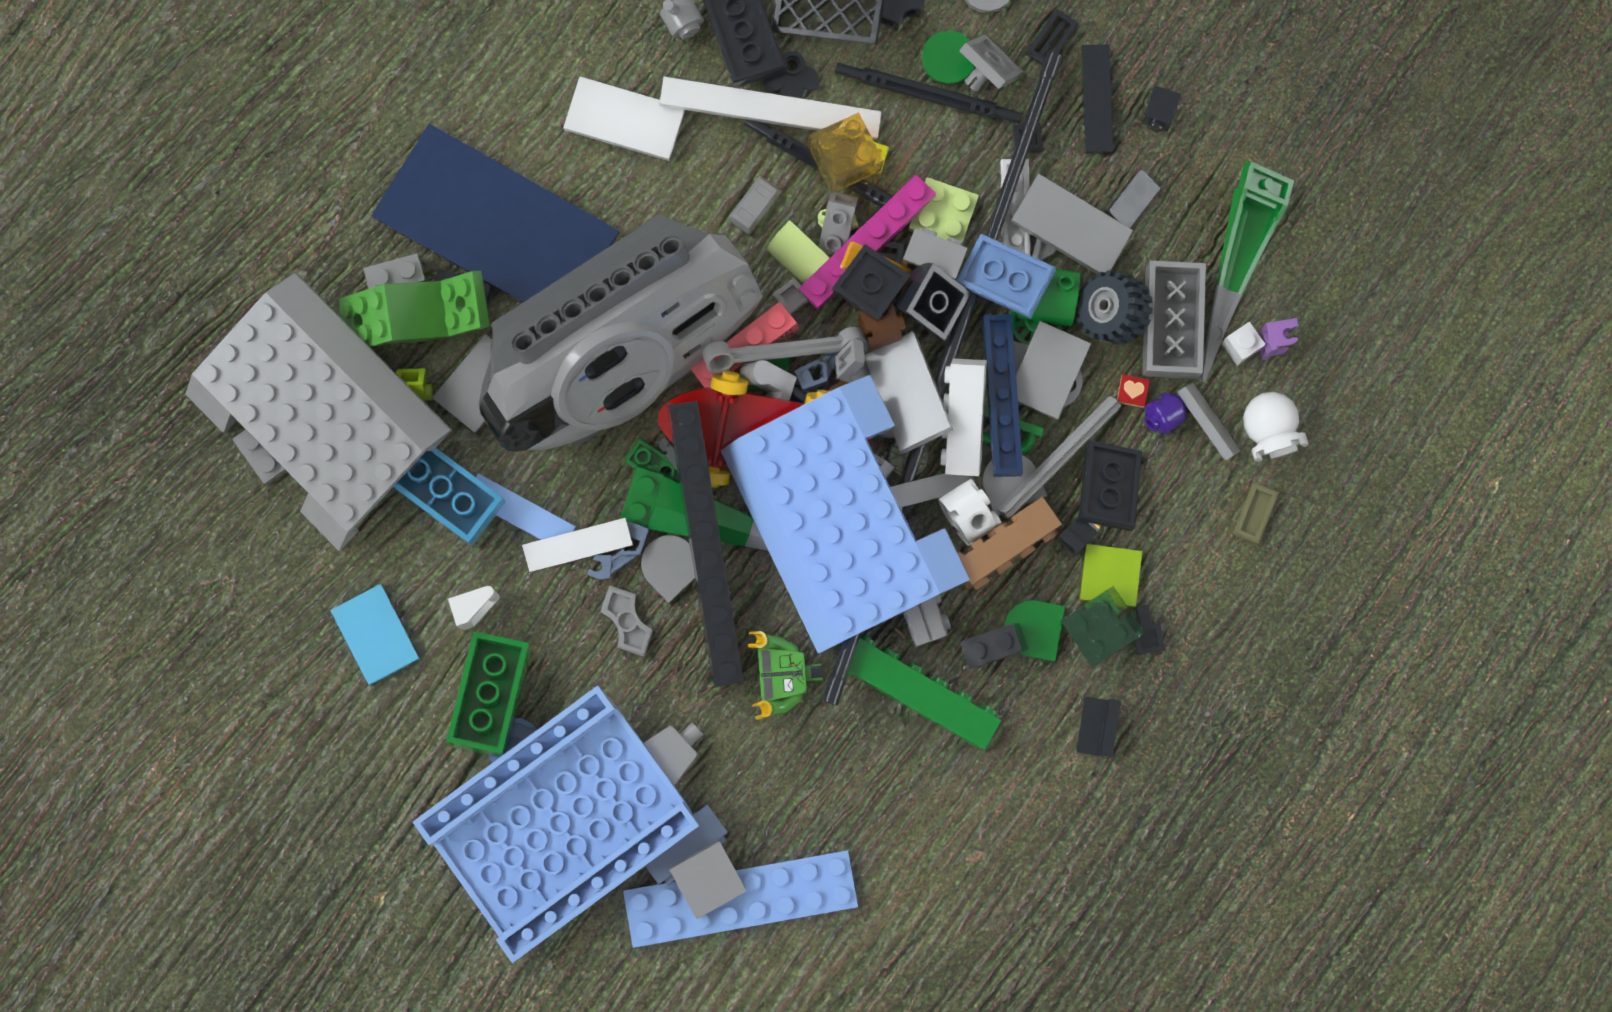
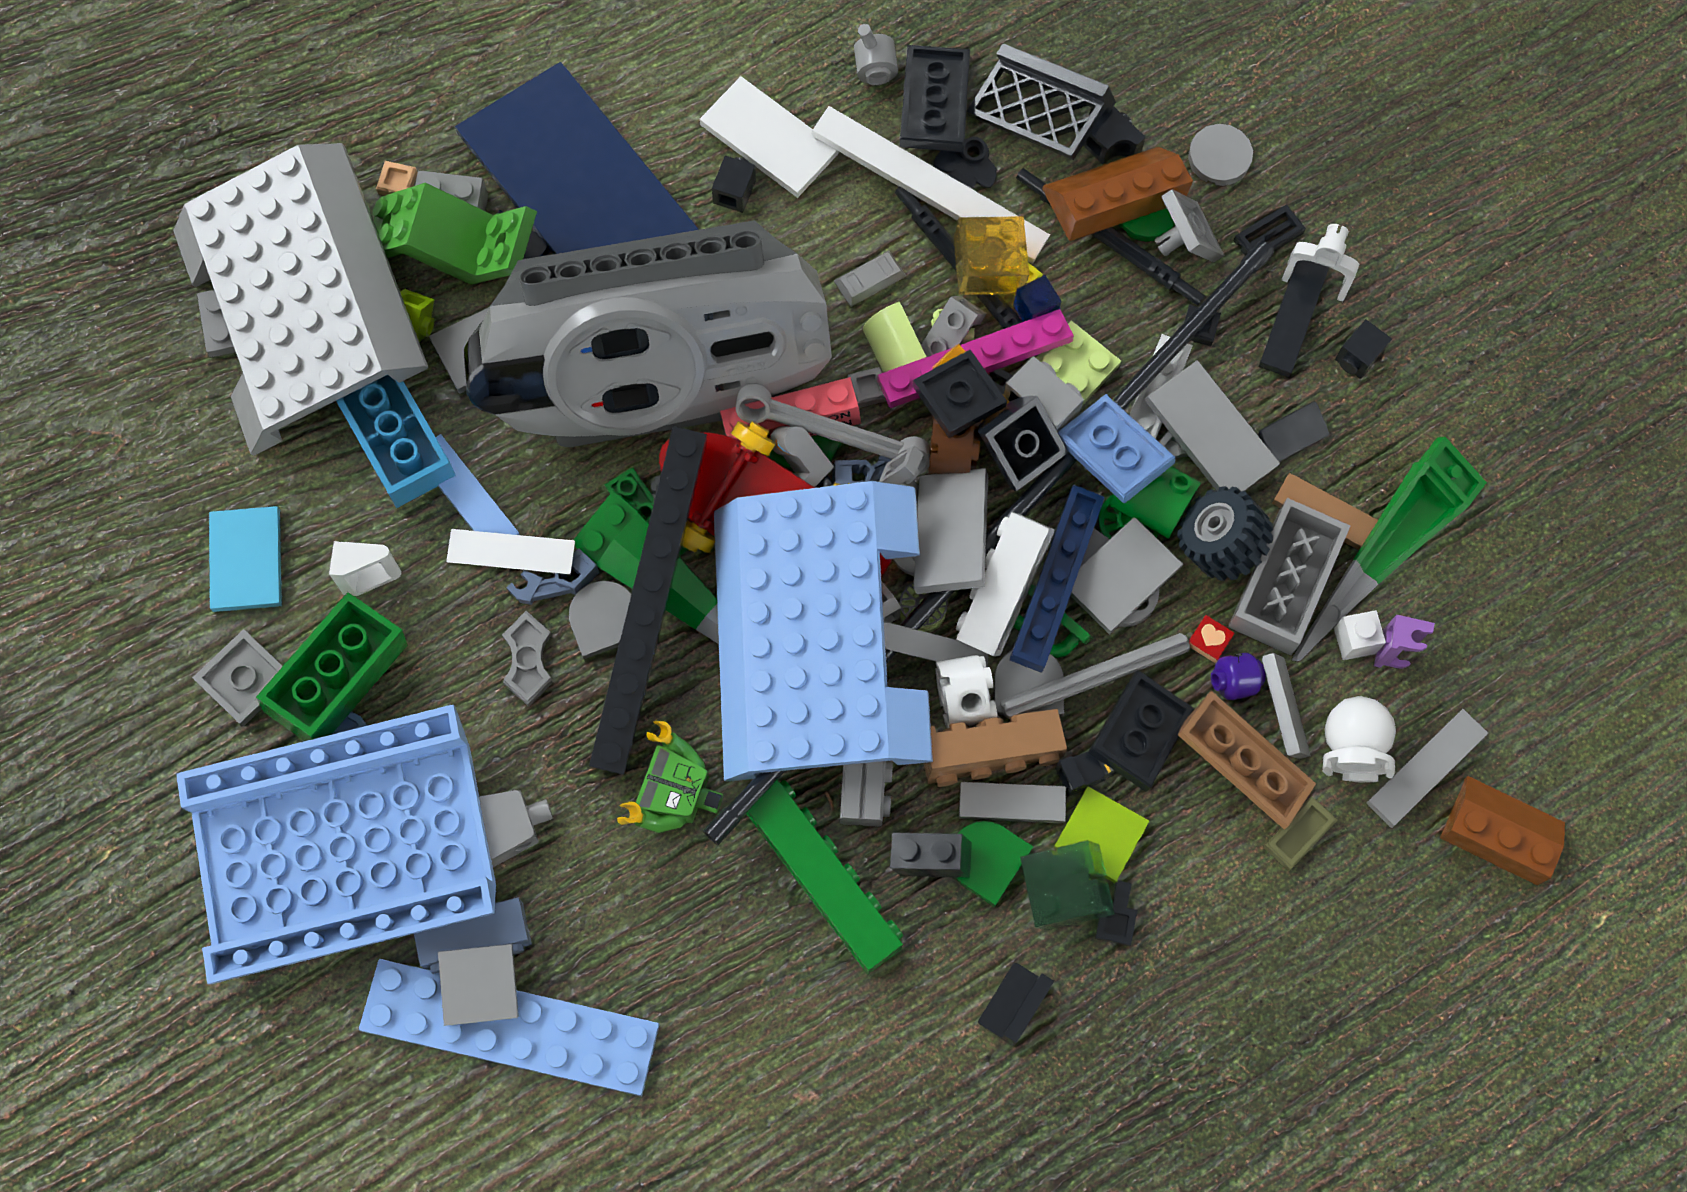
camera: 25 degrees right, 10 degrees down
none -> light grey plate [192,629,282,727]
none -> light nougat tile [376,161,418,196]
none -> black brick [712,156,756,213]
none -> light grey tile [959,782,1066,823]
none -> clear blue brick [1013,275,1062,322]
none -> dark orange slope [1042,147,1193,241]
none -> medium nougat slope [1178,691,1316,830]
none -> medium nougat tile [1272,473,1378,550]
none -> white piece [1282,224,1359,302]
none -> light grey tile [1366,709,1488,828]
none -> dark orange slope [1440,776,1565,885]

